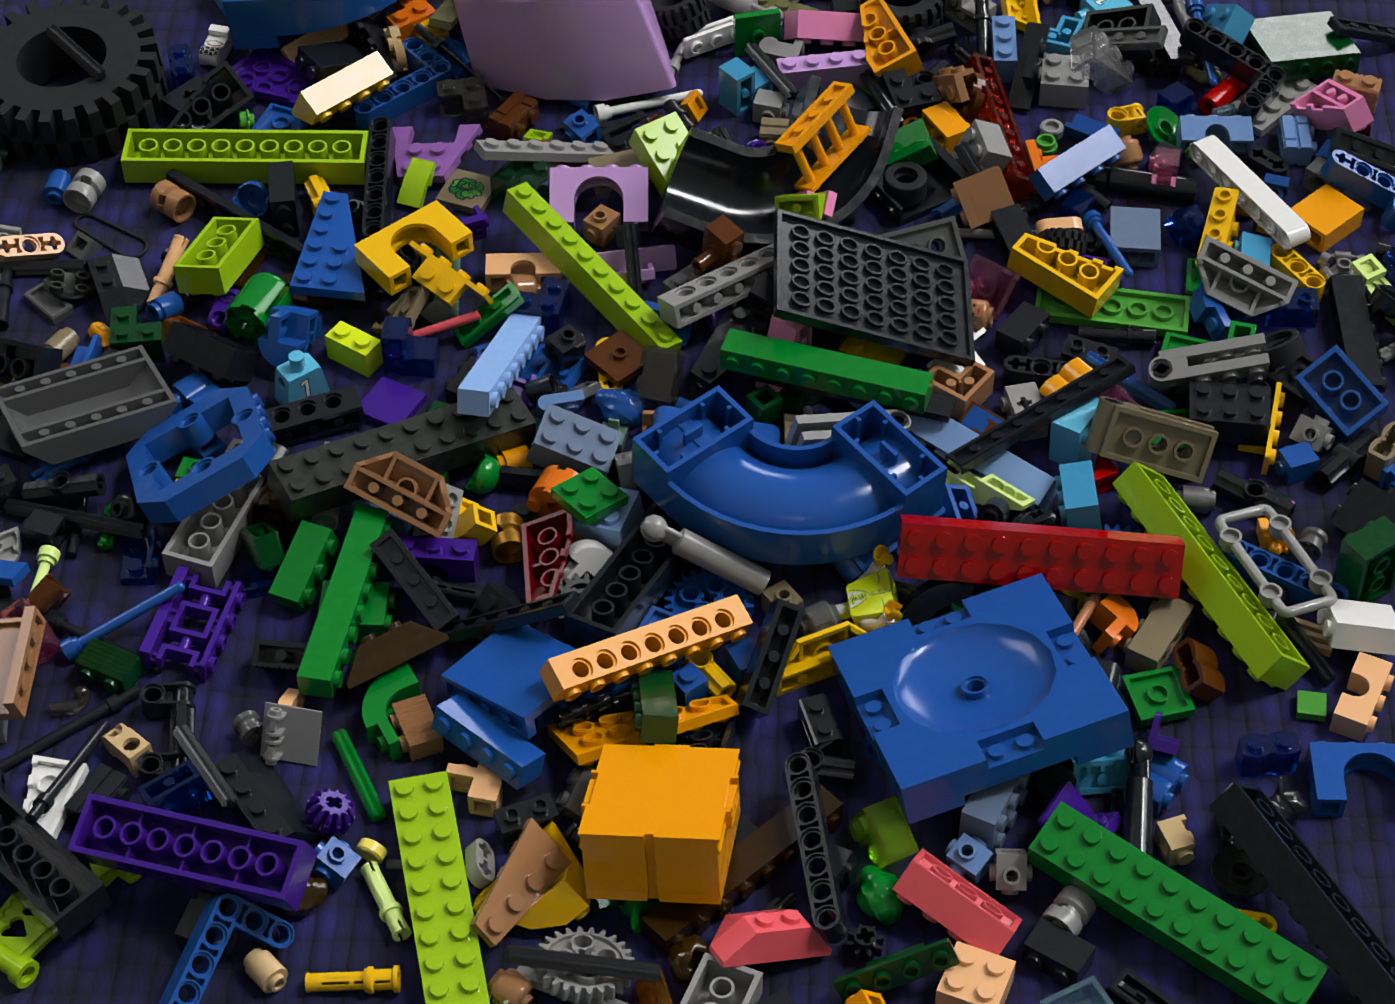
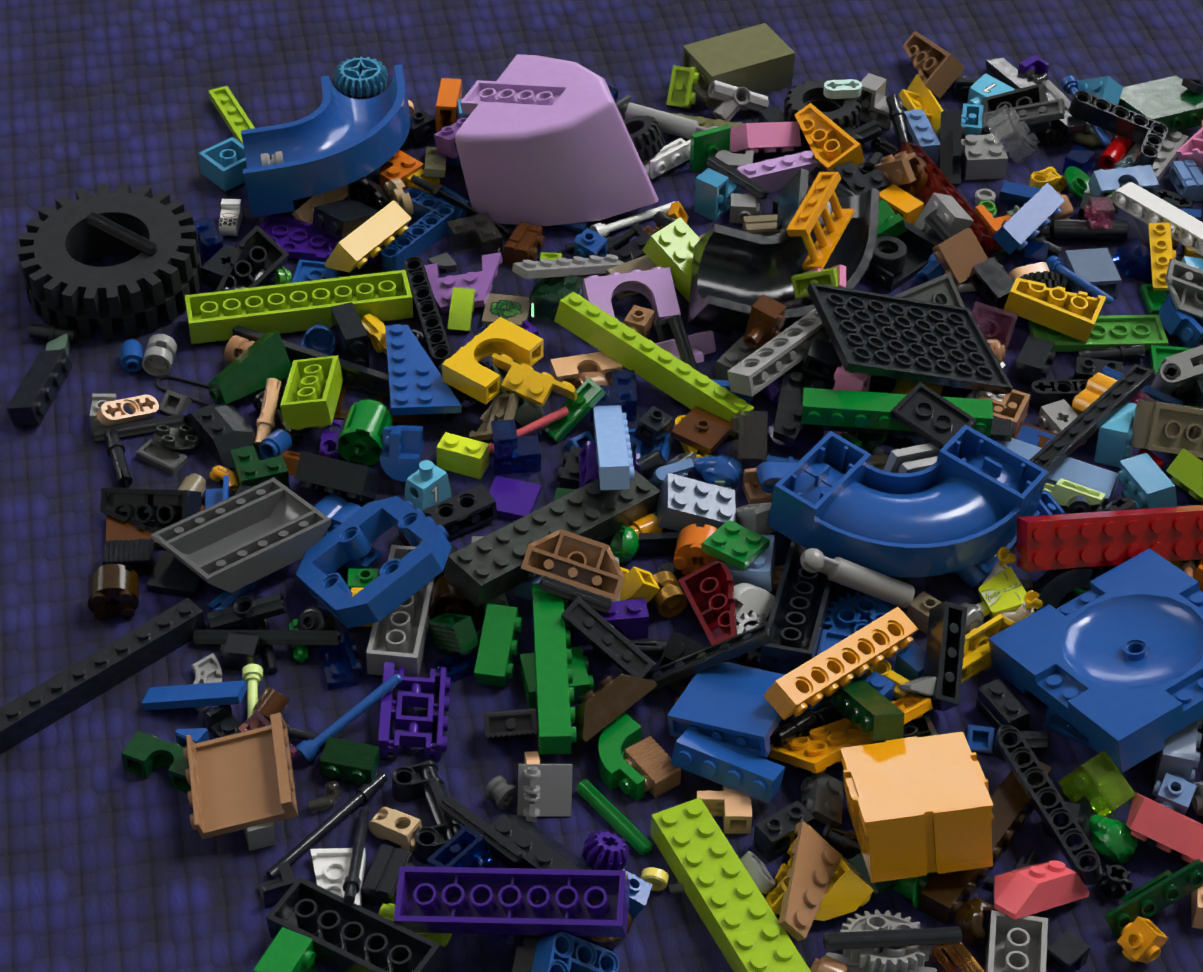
camera: 15 degrees left, 5 degrees down
yellowish green pin [360,861,412,942] -> none
none -> dark green slope [208,331,292,405]
none -> dark grey tile [428,253,457,272]
none -> black axle [538,576,612,613]
none -> black tile [890,382,977,450]
none -> light grey slope [898,676,936,696]
none -> blue slope [966,725,994,754]

